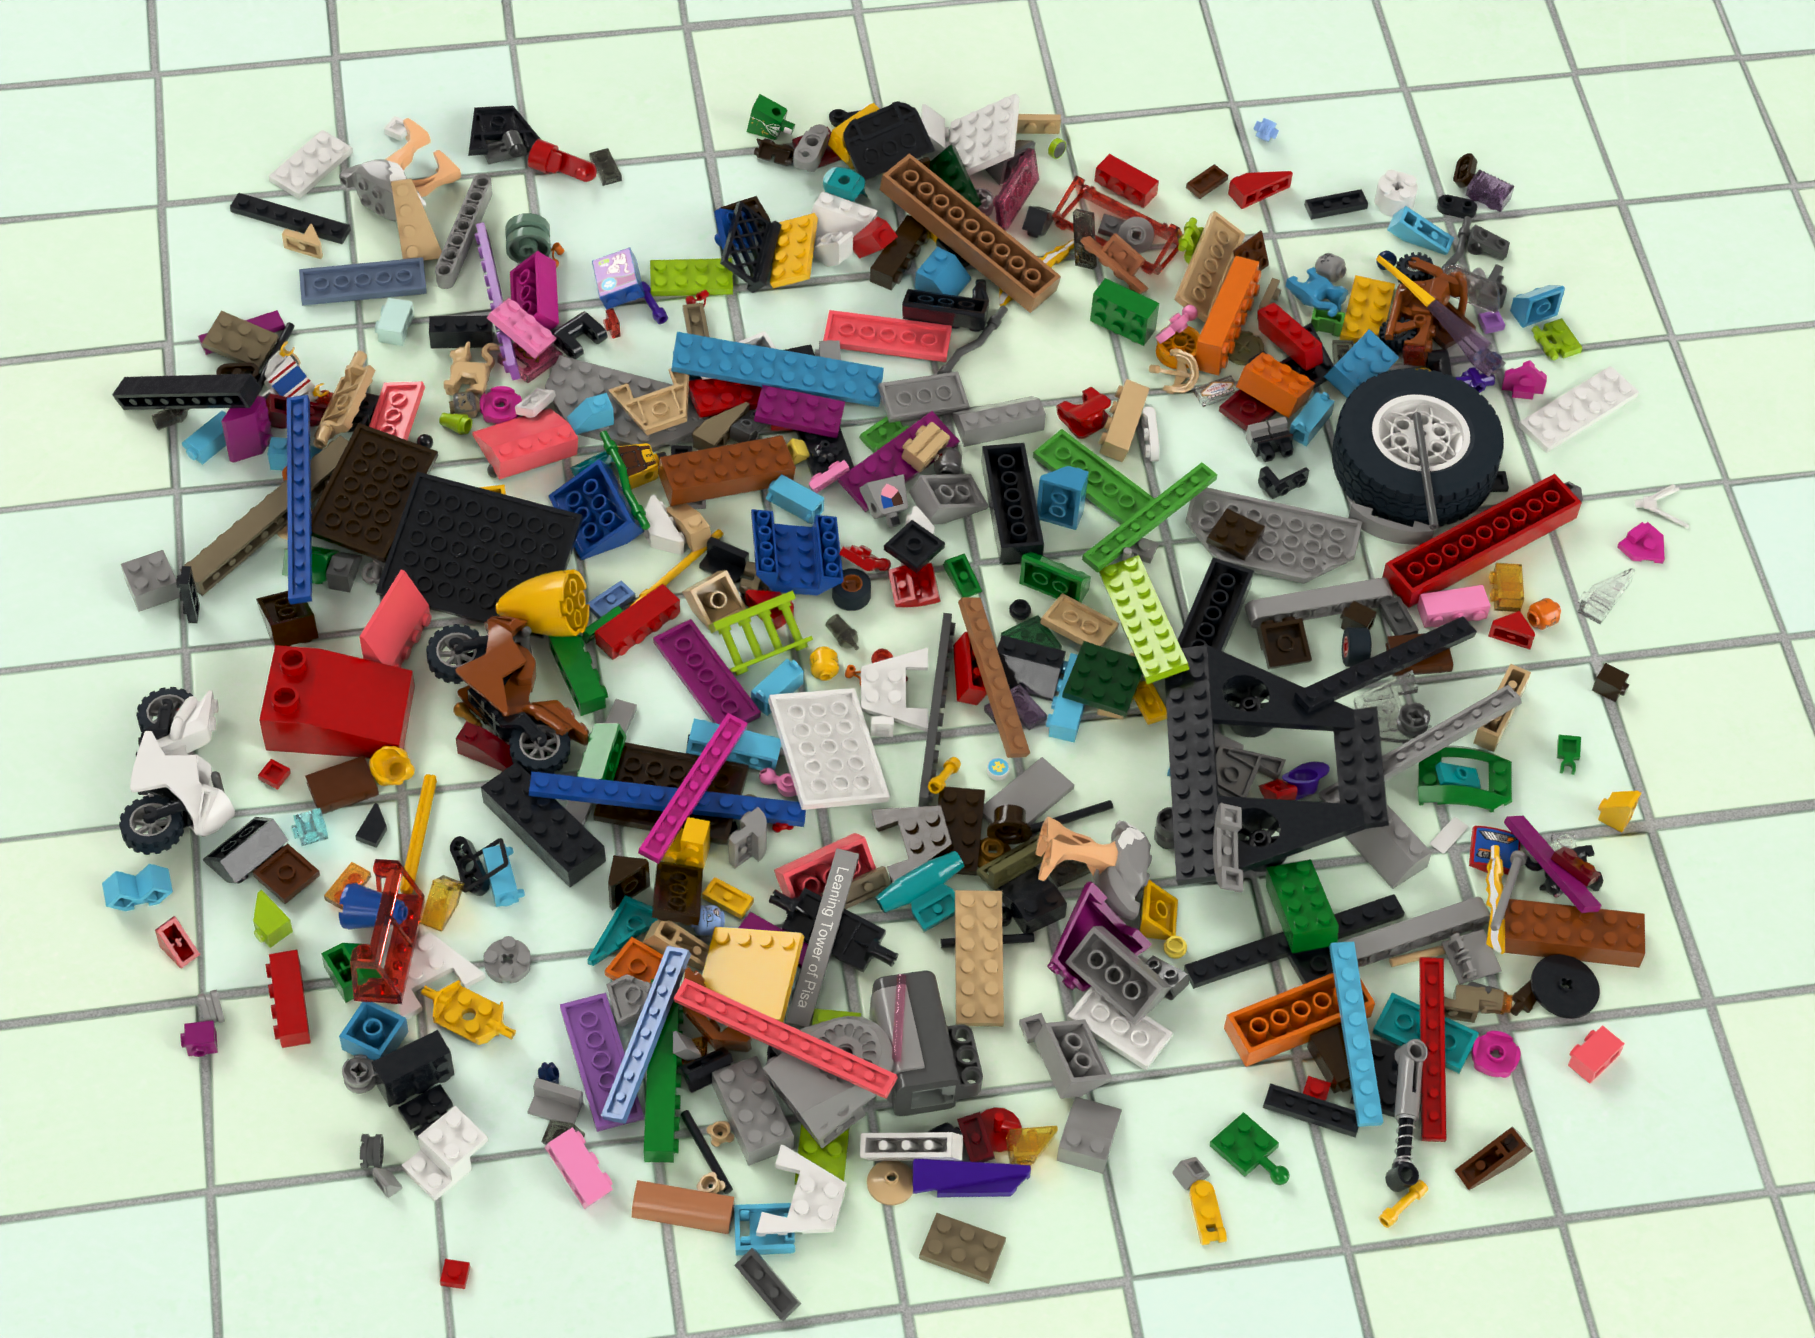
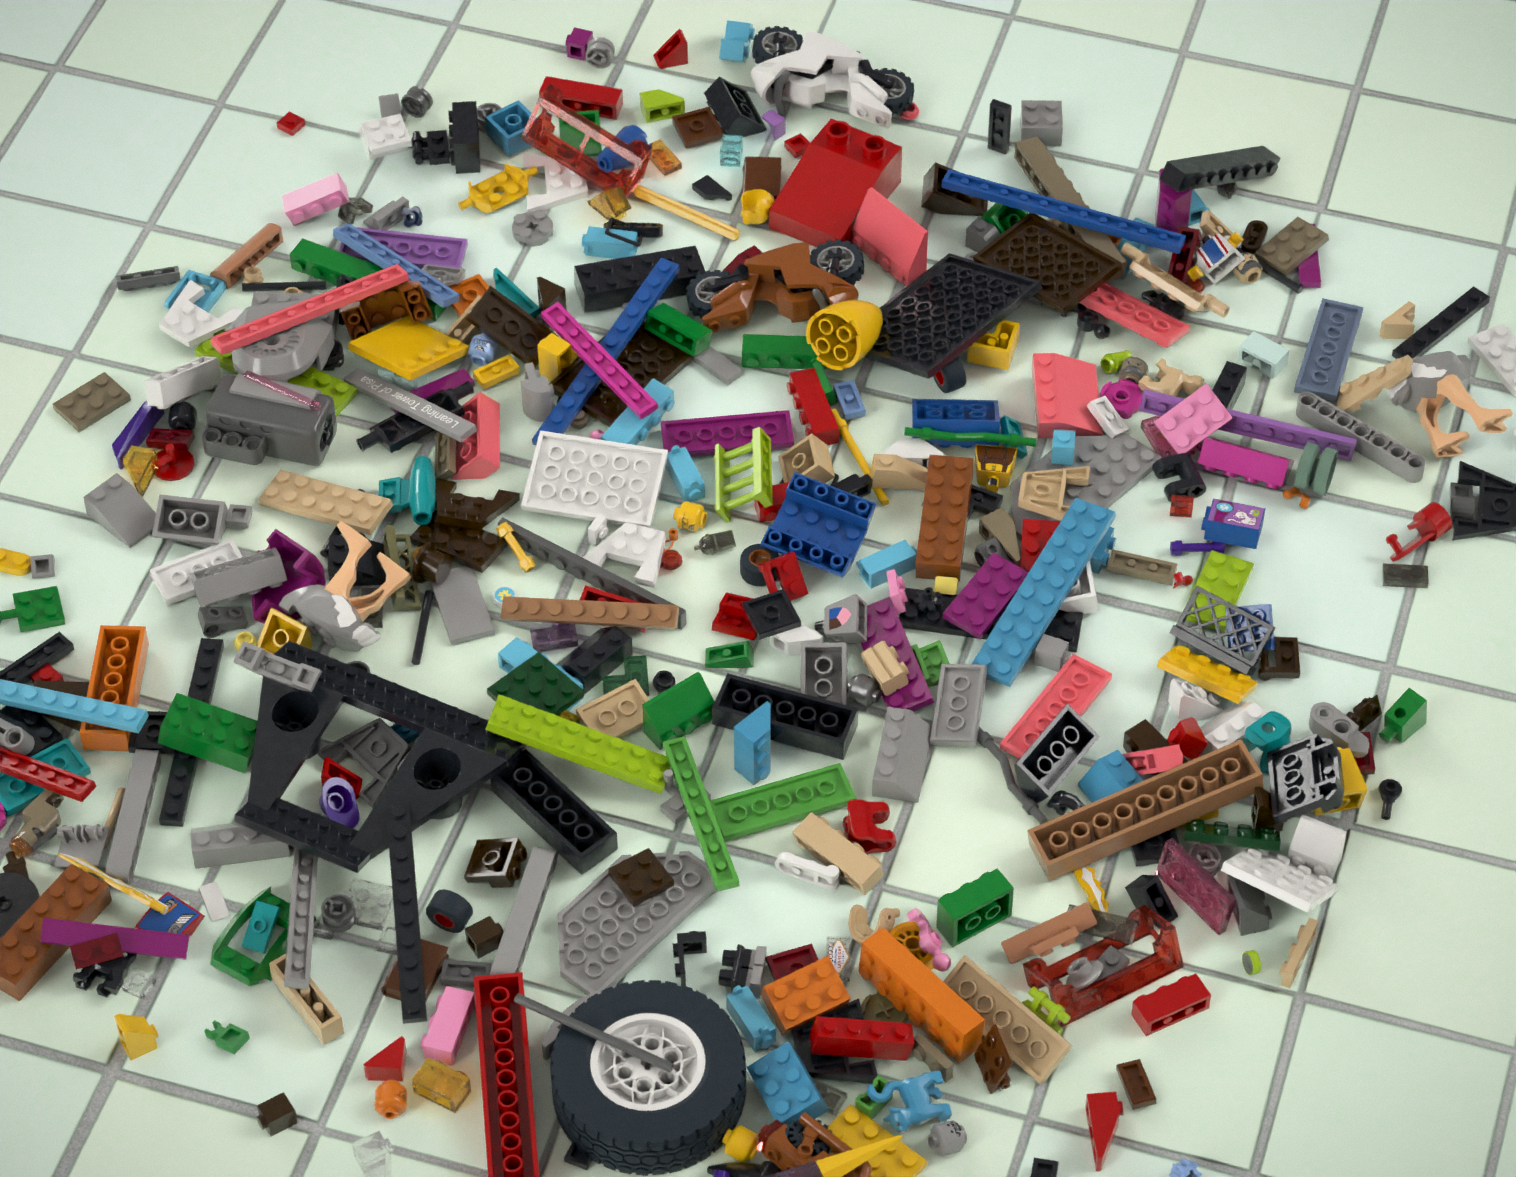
camera: 120 degrees right, 5 degrees down
light grey bar [1490,851,1527,931] -> none
none -> medium lavender slope [762,109,786,140]
none -> coral slope [1122,744,1183,775]

